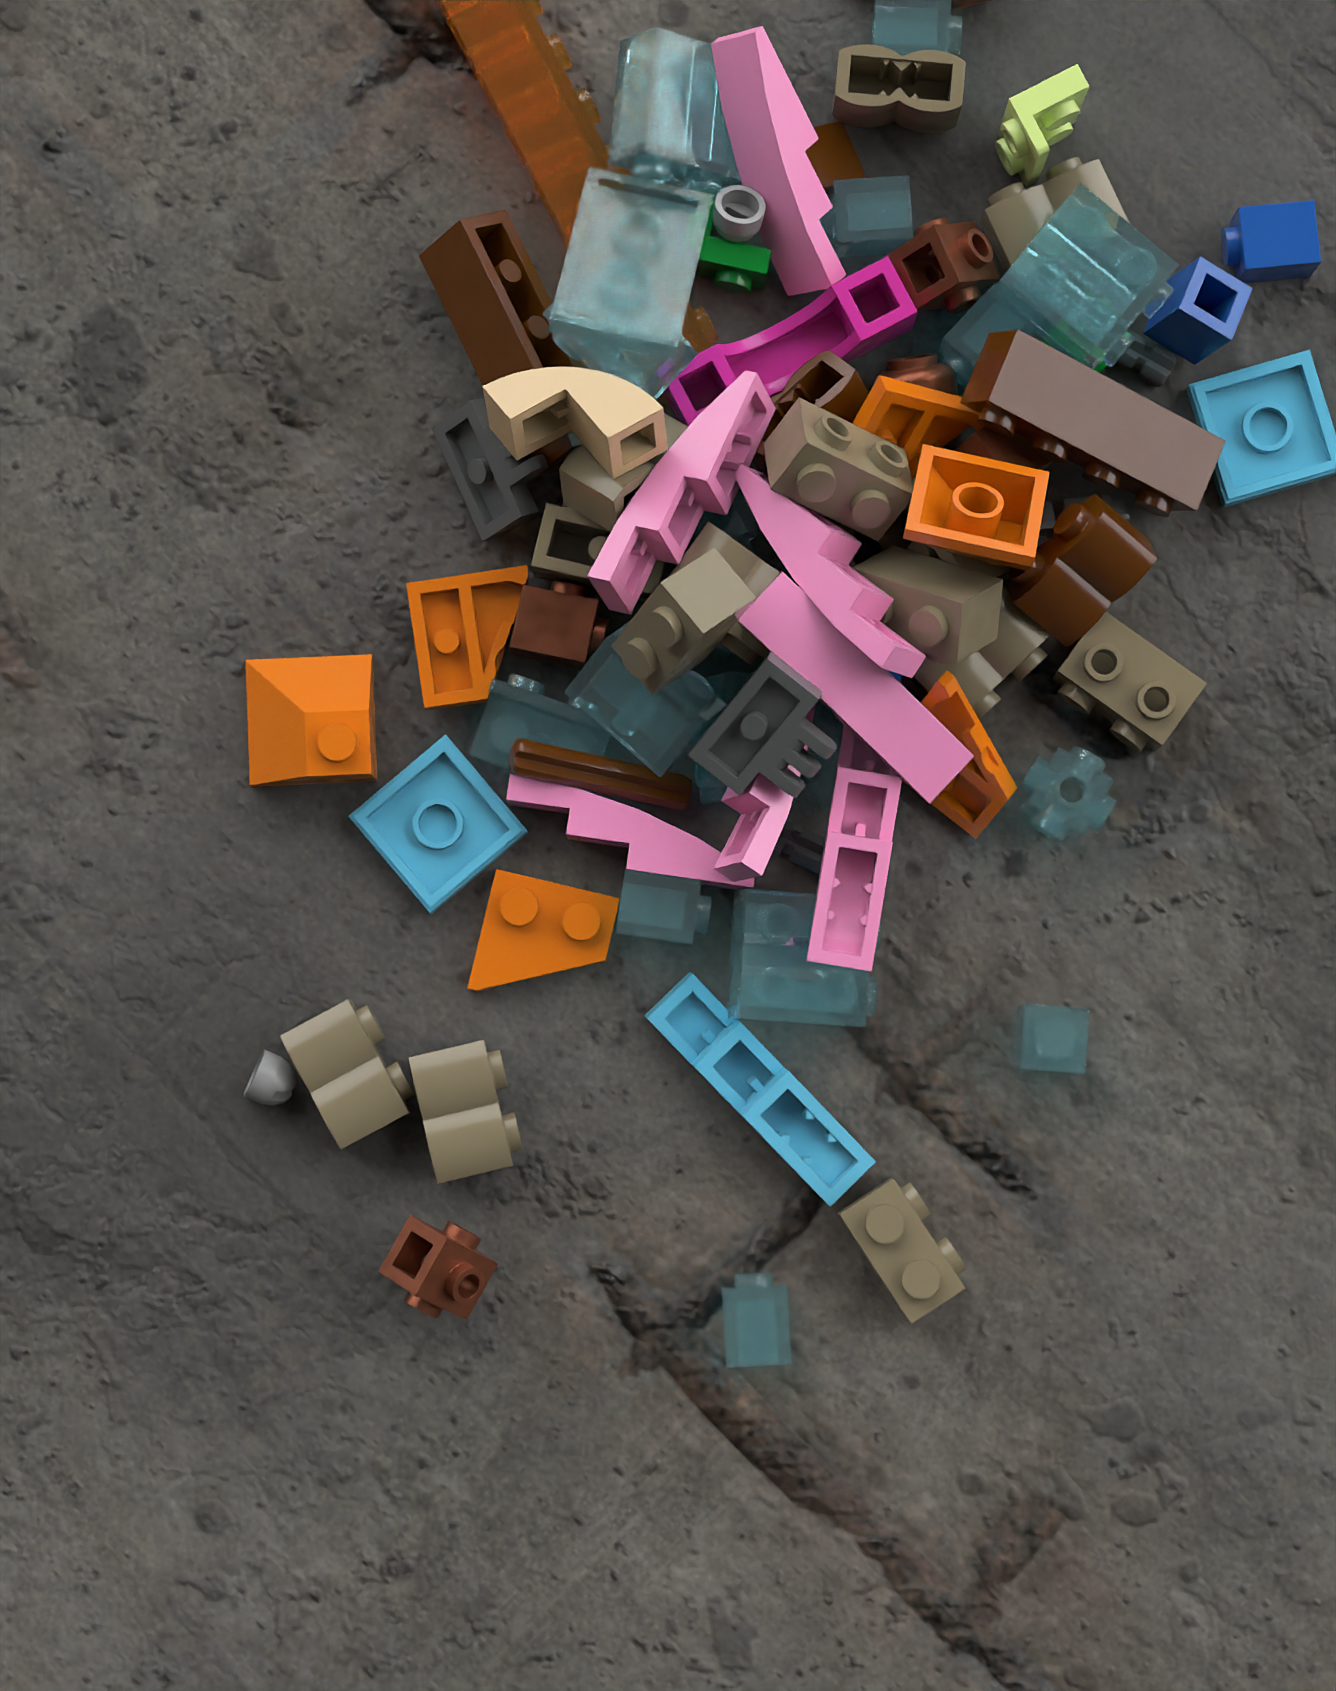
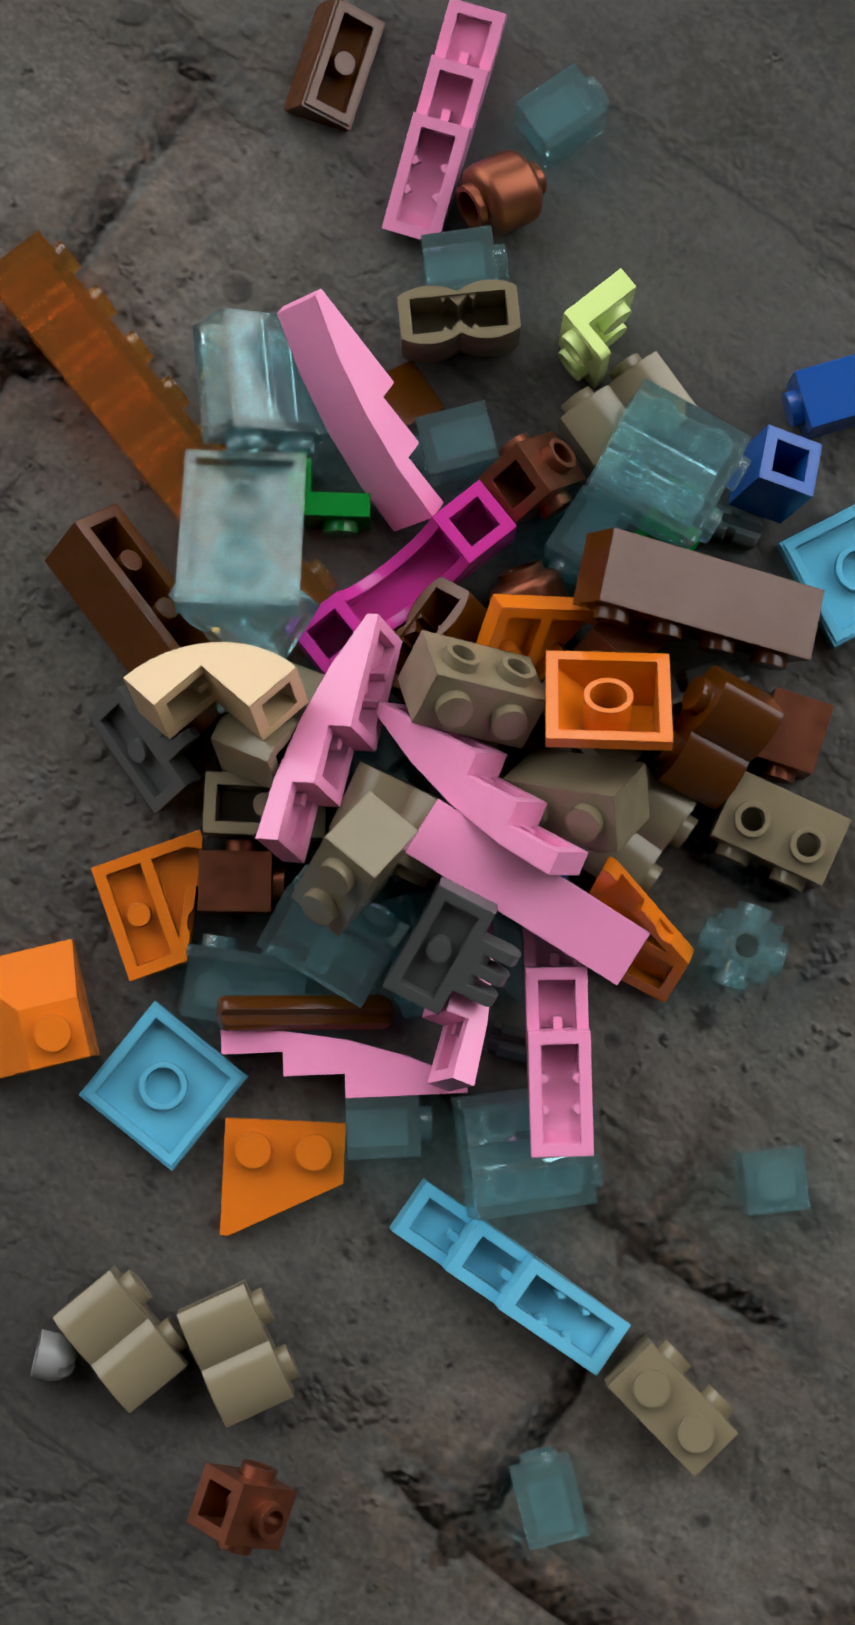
camera: 10 degrees left, 0 degrees up
light grey hinge [712,185,766,242] -> none
none -> copper brick [750,687,834,785]

